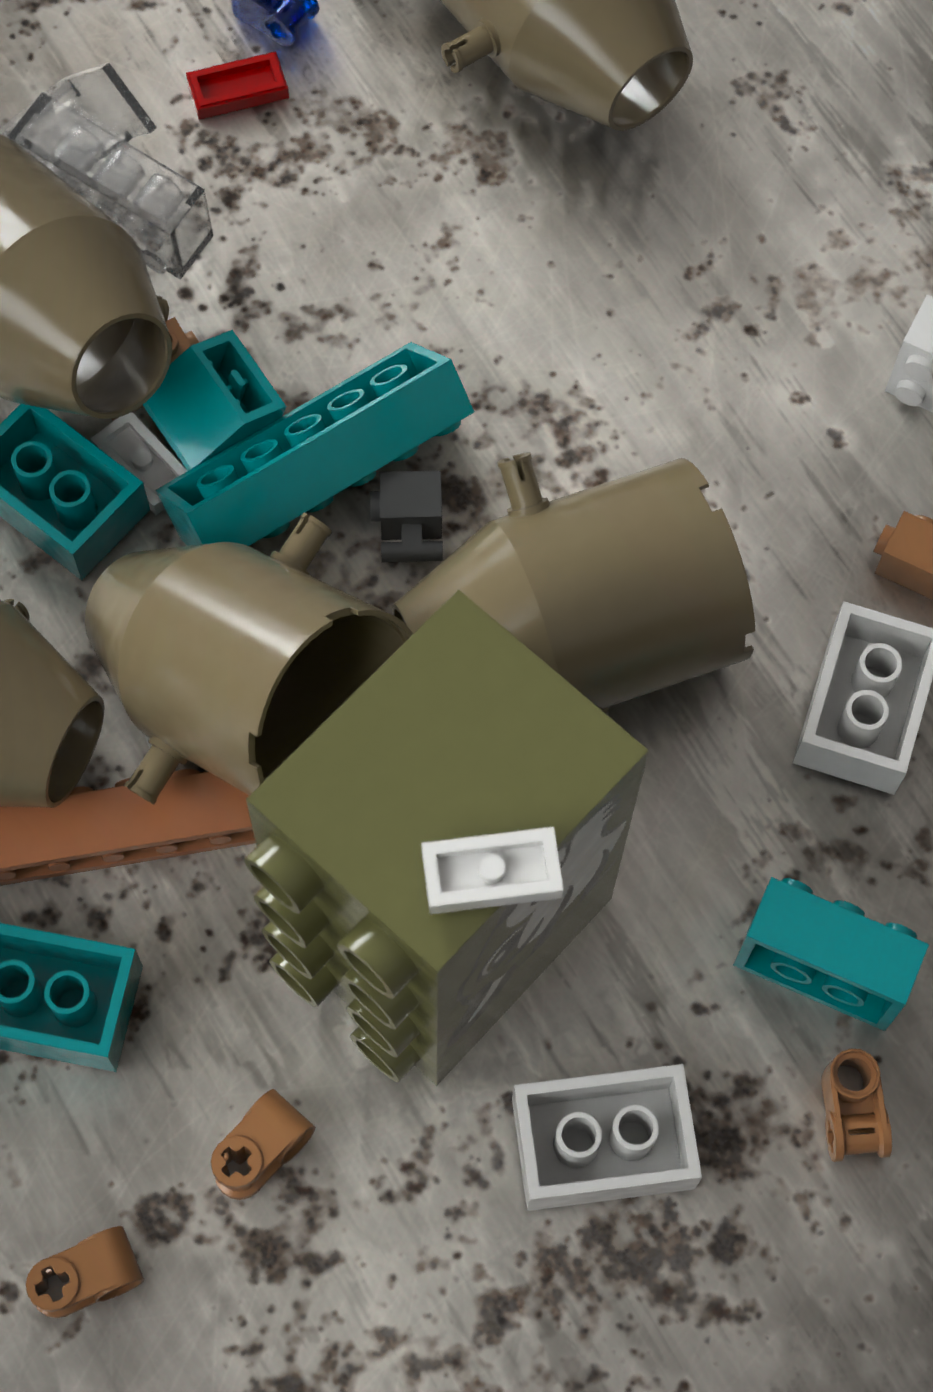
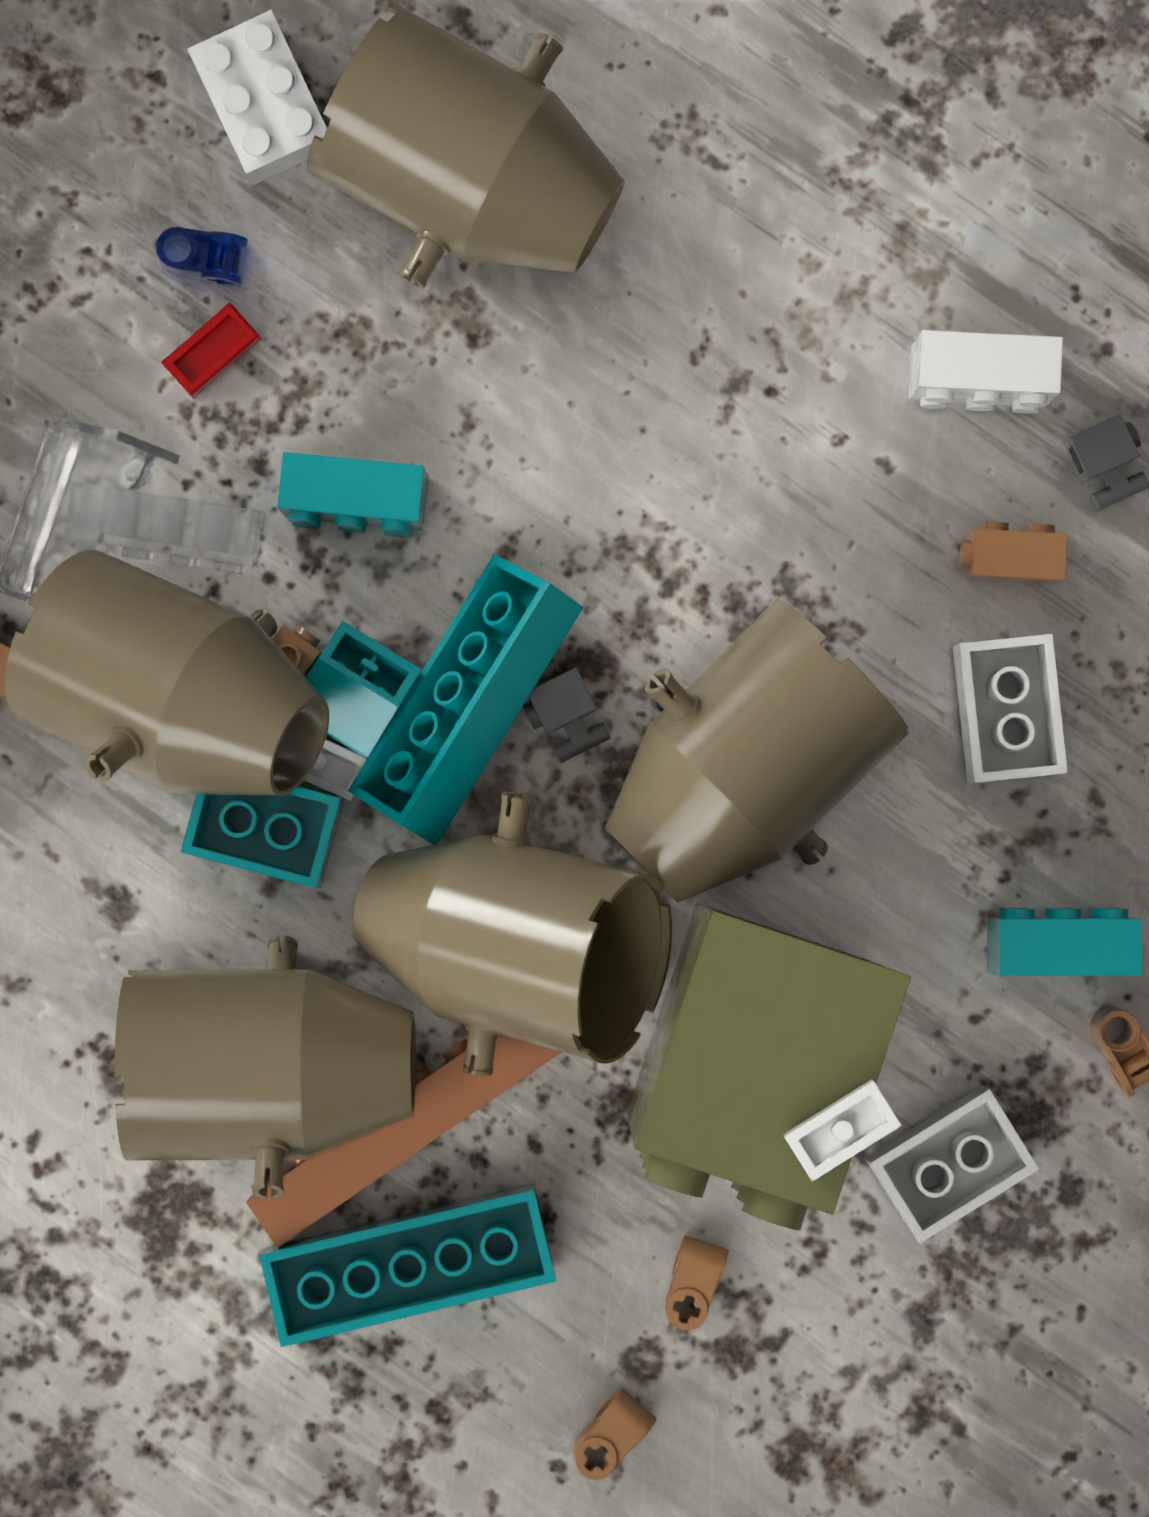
camera: 25 degrees left, 20 degrees up
none -> teal brick [277,452,428,538]

